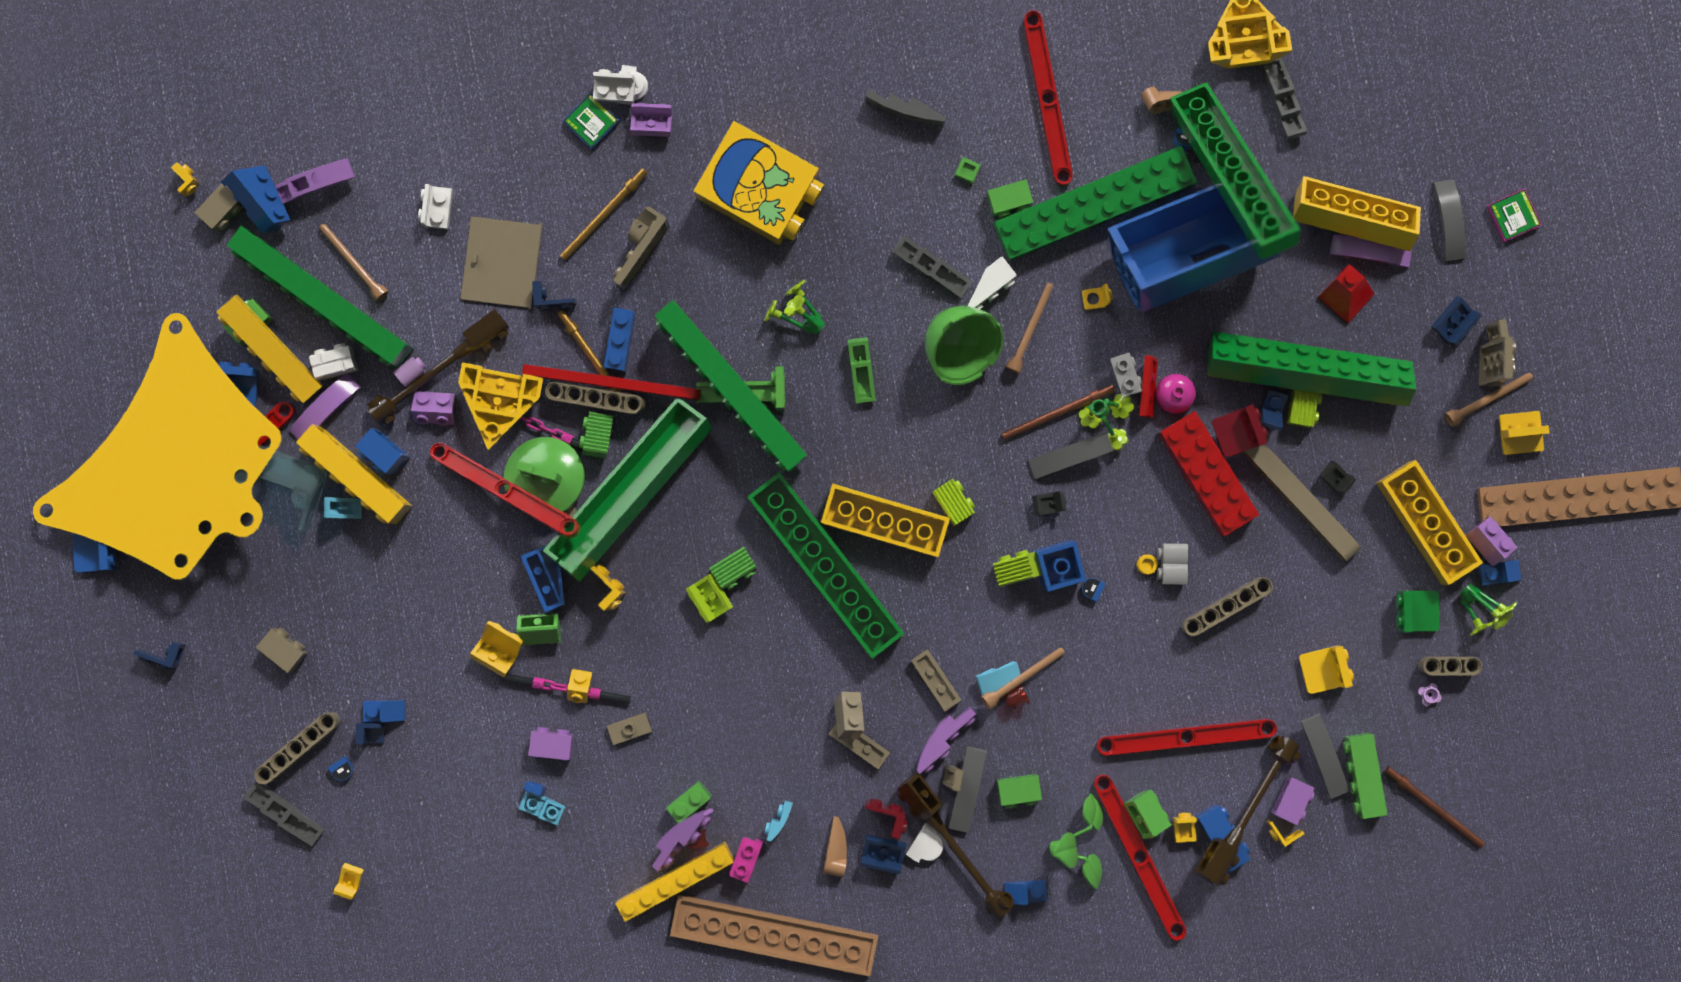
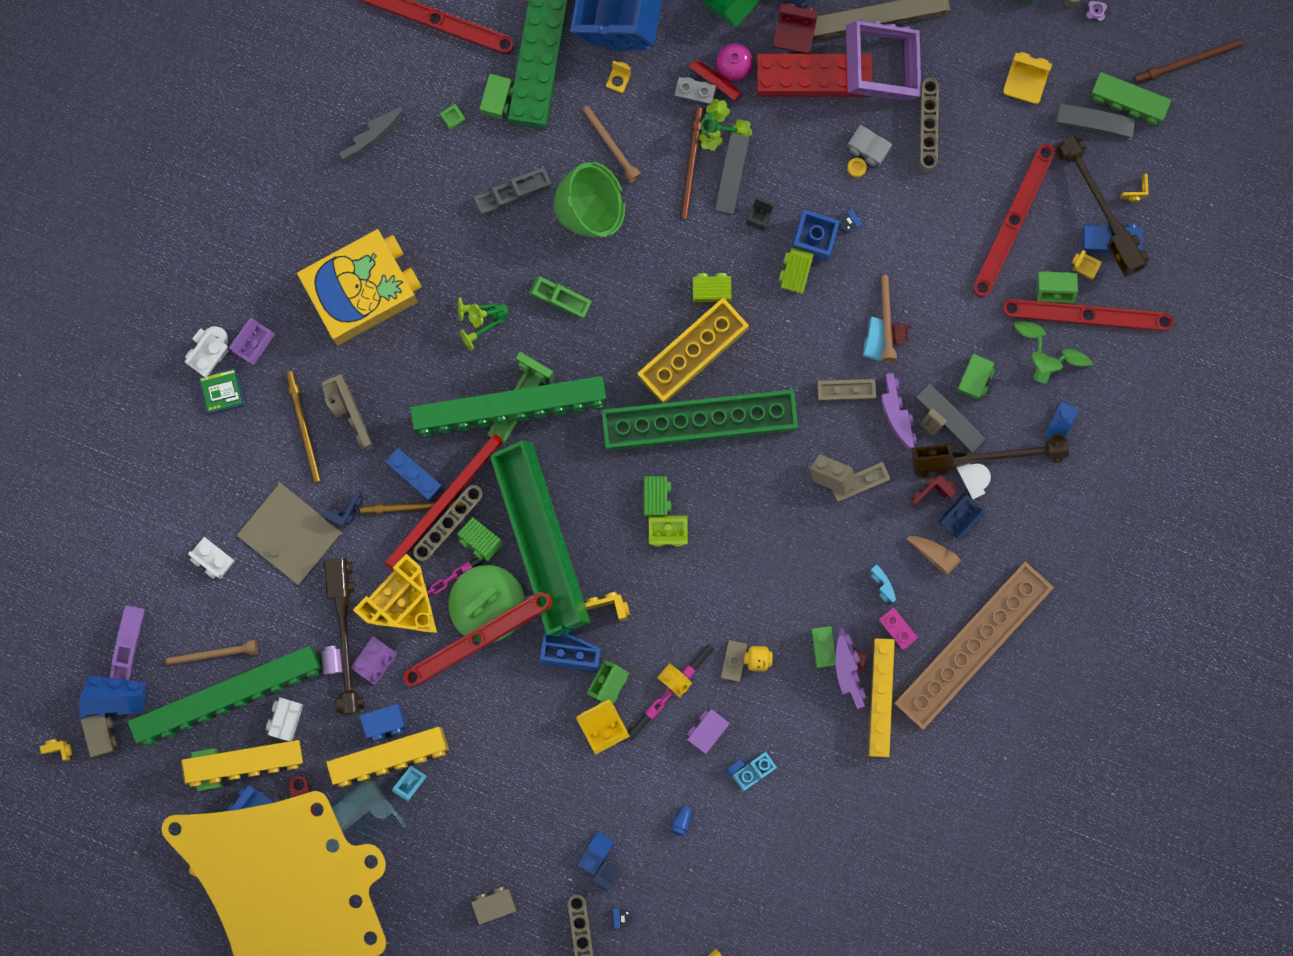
camera: 50 degrees left, 5 degrees down
medium lavender slope [289,373,361,439] -> none
white slope [968,257,1017,309] -> none
medium lavender brick [1271,776,1314,825] -> none
none -> blue cone [670,806,693,836]
none -> yellow head [744,646,772,672]
none -> medium lavender window [846,19,921,101]

